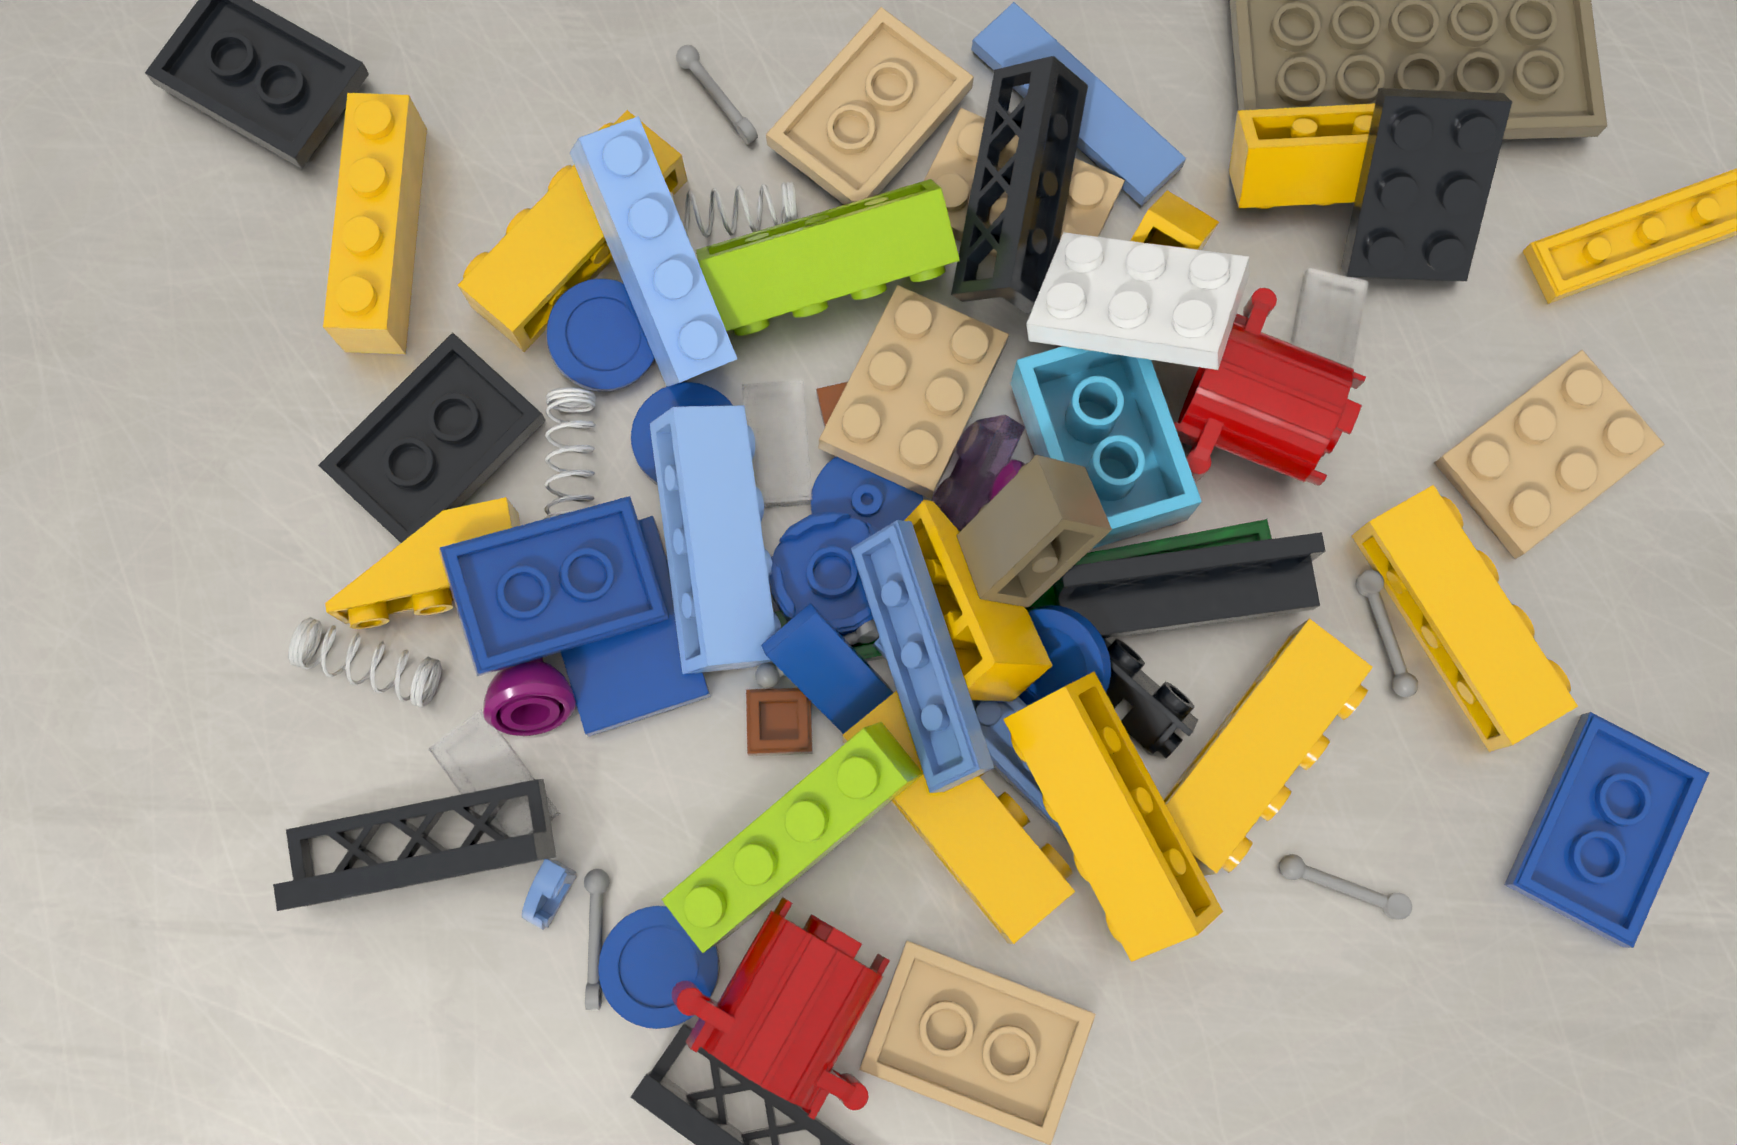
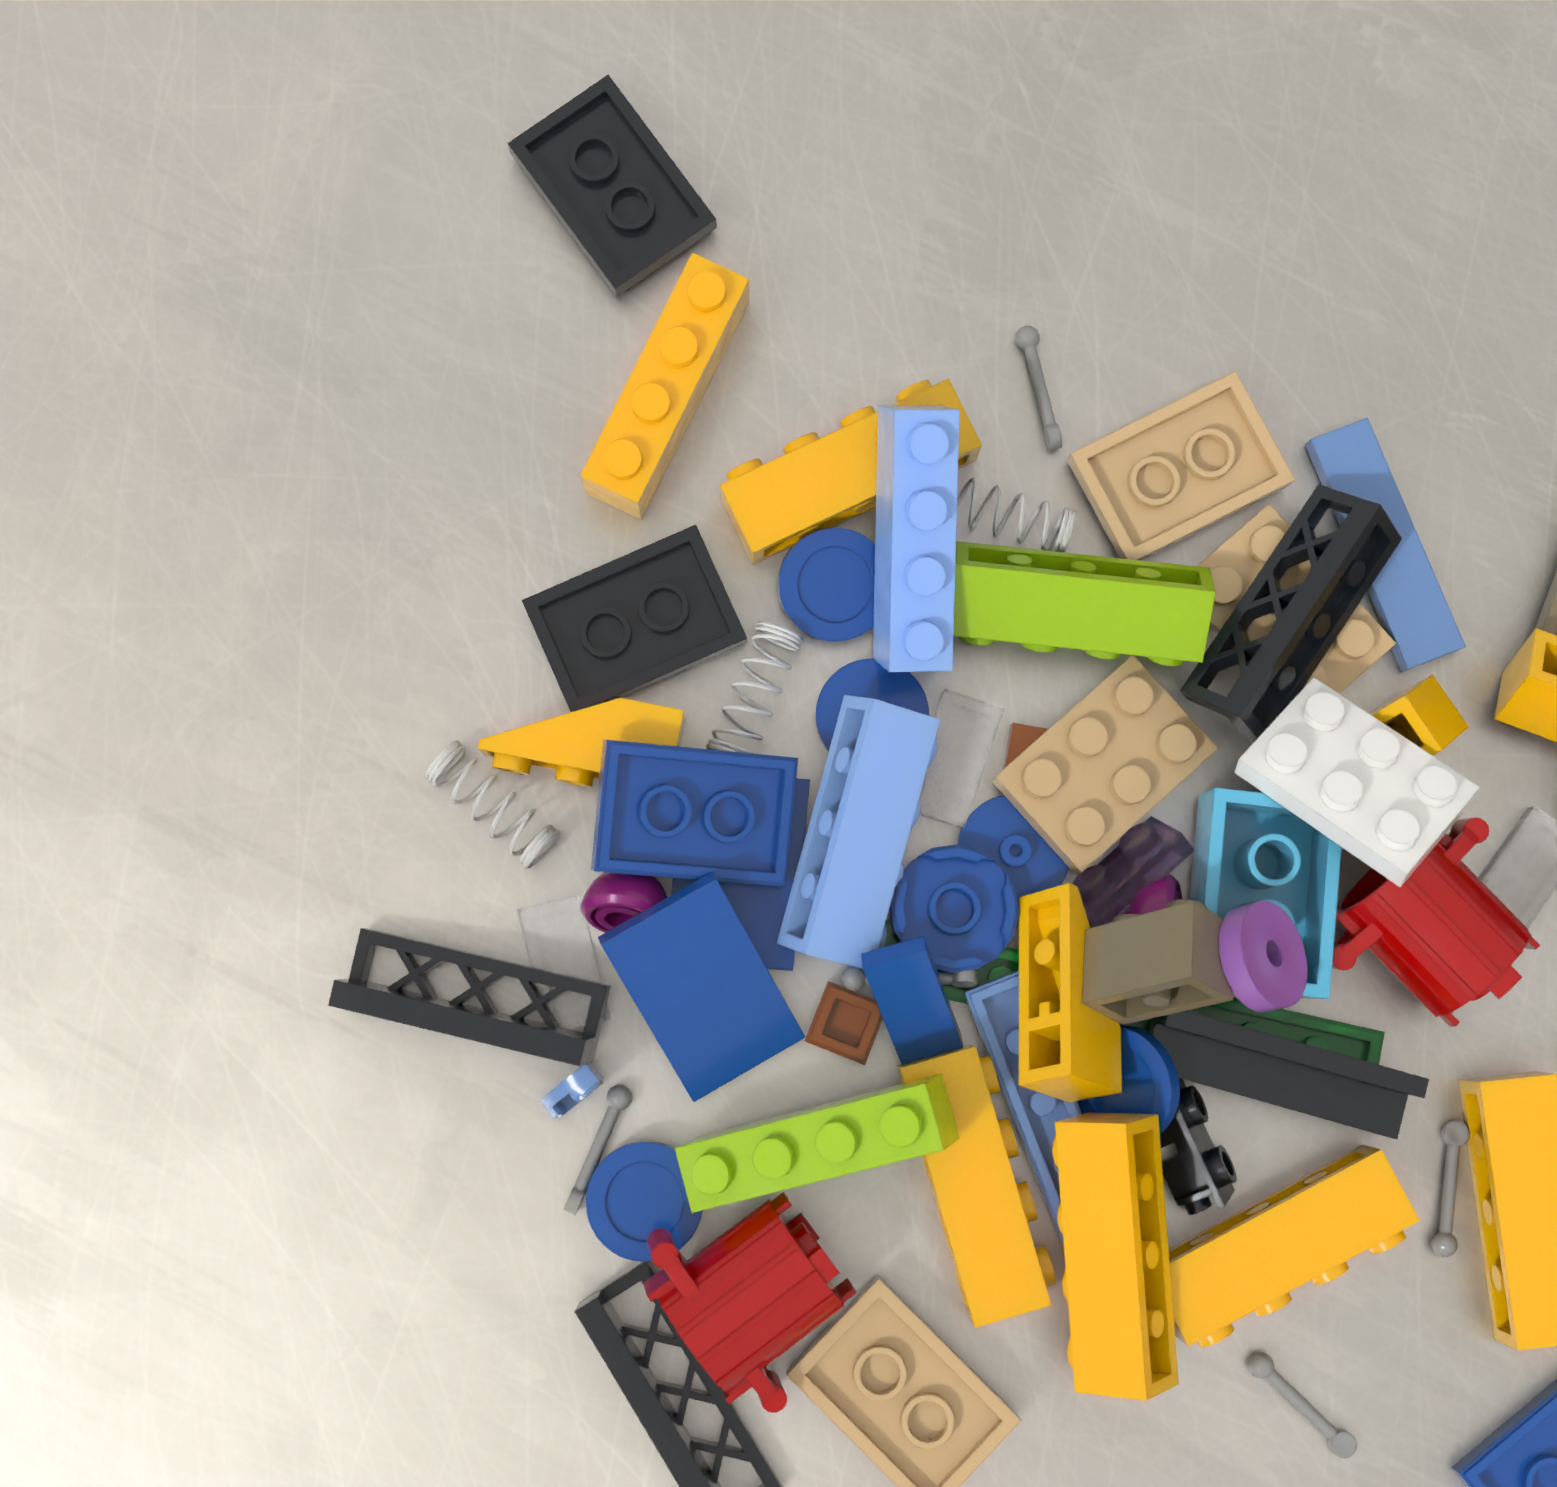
camera: 20 degrees right, 5 degrees up
medium blue tile [851,520,994,793] -> none
none -> blue tile [598,872,805,1102]
none -> medium lavender piece [1219,901,1307,1013]

